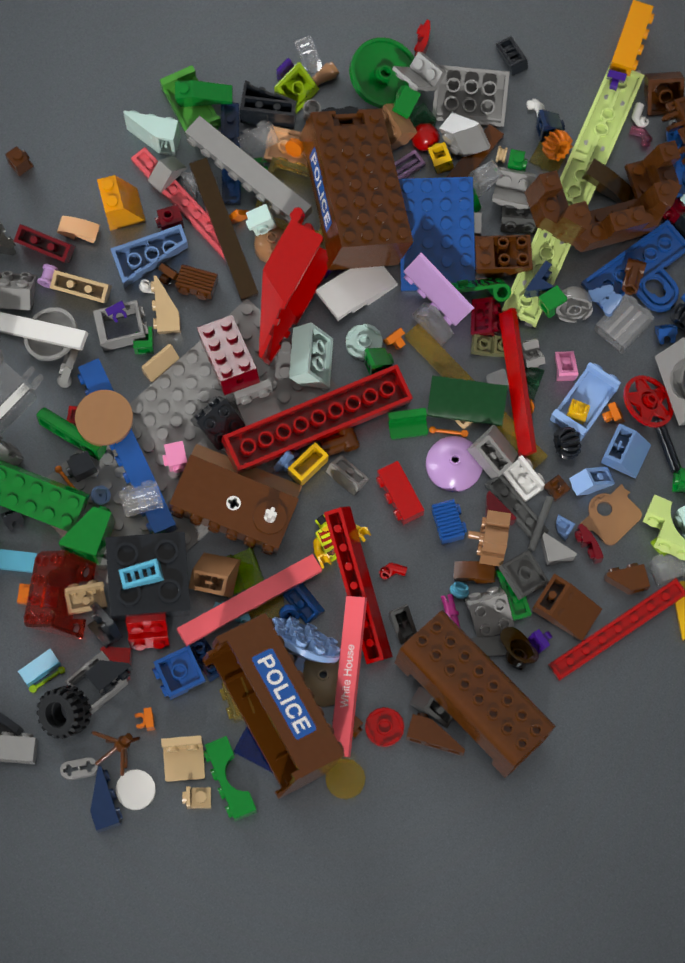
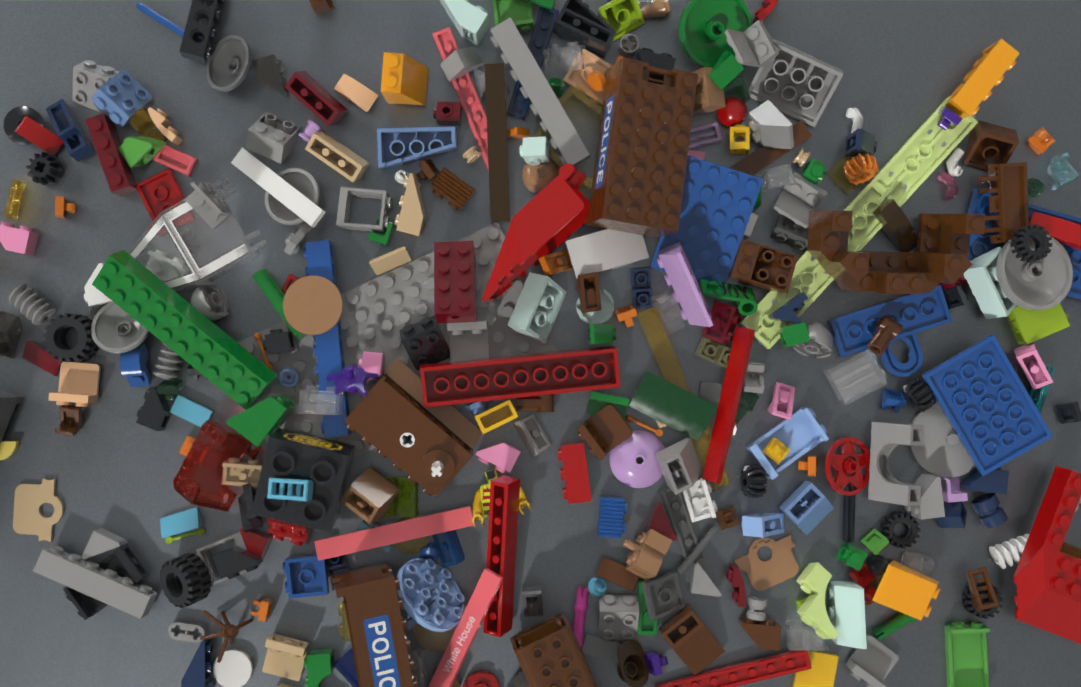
camera: 20 degrees right, 15 degrees up
dark purple tile [105,300,127,323] -> none
red arm [379,562,408,579] -> none
black slope [495,36,528,76] -> none
medium blue tile [556,514,575,541] -> none
medium blue animal [588,285,622,317] -> none
none -> dark purple piece [326,363,380,397]
none -> tan bush [462,146,482,164]
none -> bright pink slope [475,442,521,474]
none -> orange slope [539,250,573,277]
none -> reddish brown slope [575,272,601,313]
none -> reddish brown bracket [577,404,633,460]
none -> dark blue slope [630,266,653,309]
none -> light grey wheel [746,596,768,621]

